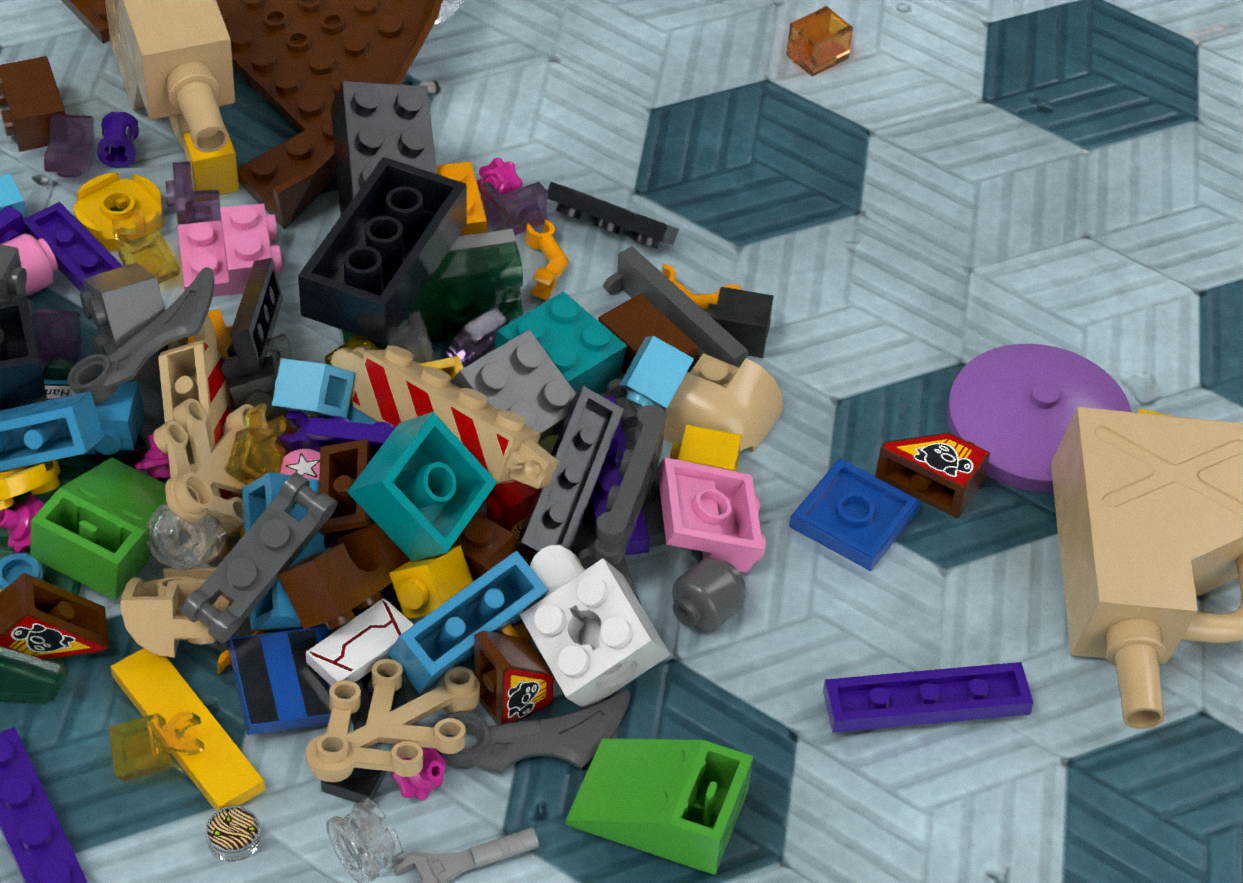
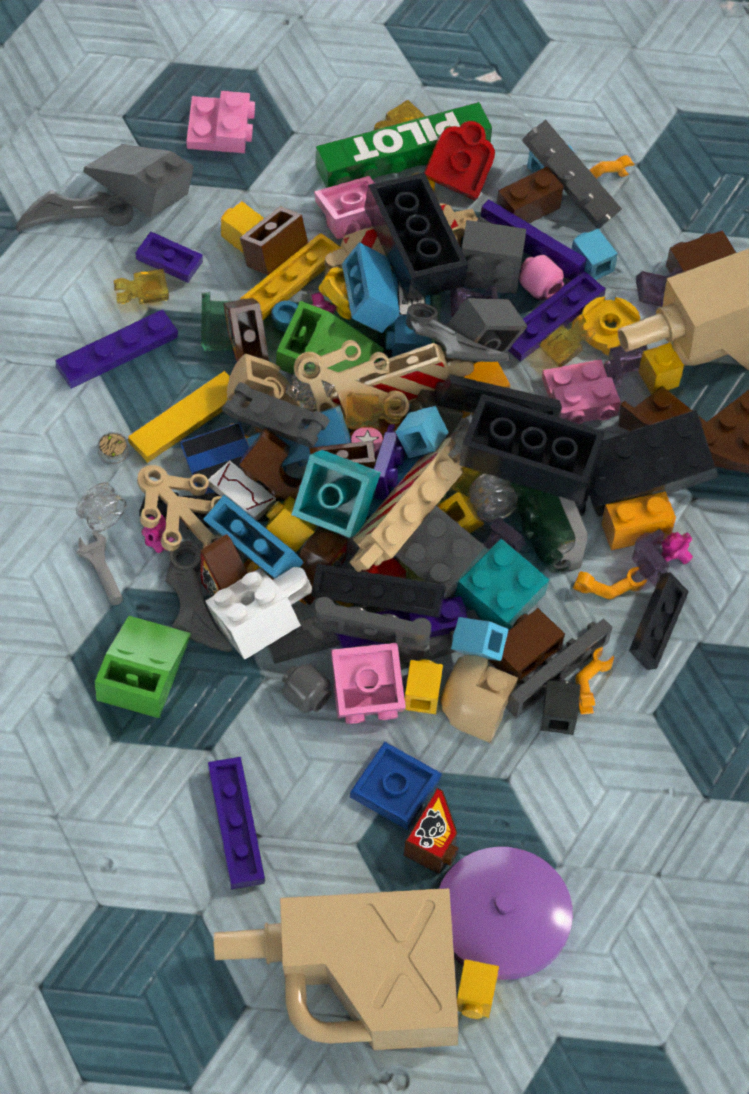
camera: 85 degrees right, 10 degrees up
clear yellow plate [109,711,205,781] -> none

